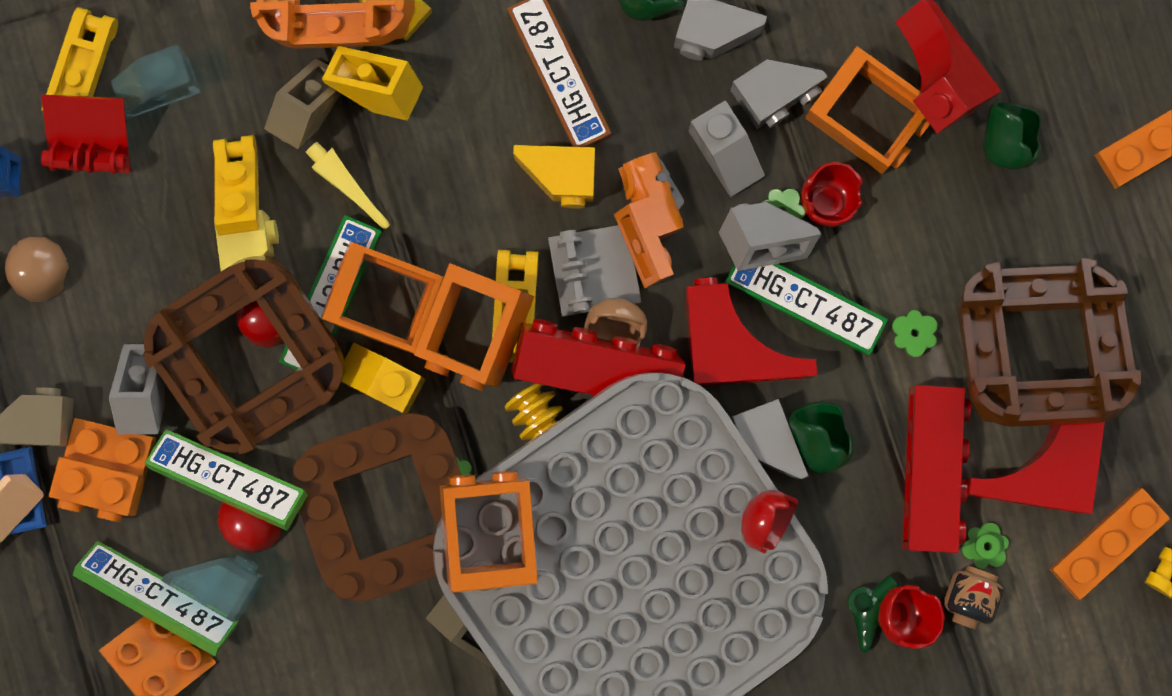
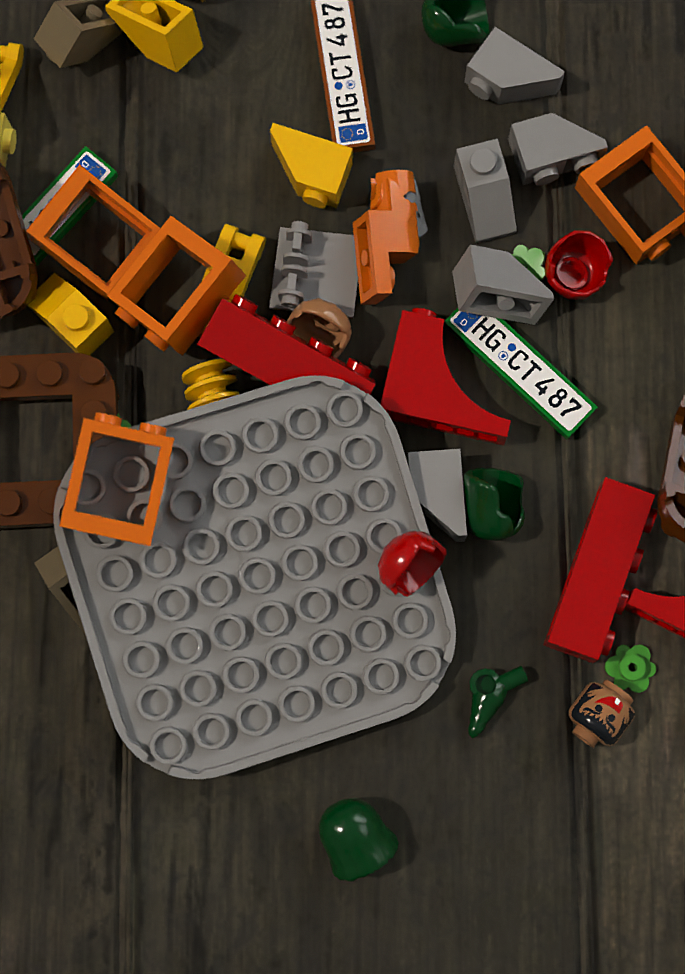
camera: 20 degrees right, 5 degrees down
light yellow piece [306,142,390,229] -> none
red hair [878,585,945,649] -> none
bright green plant [892,310,937,357] -> none

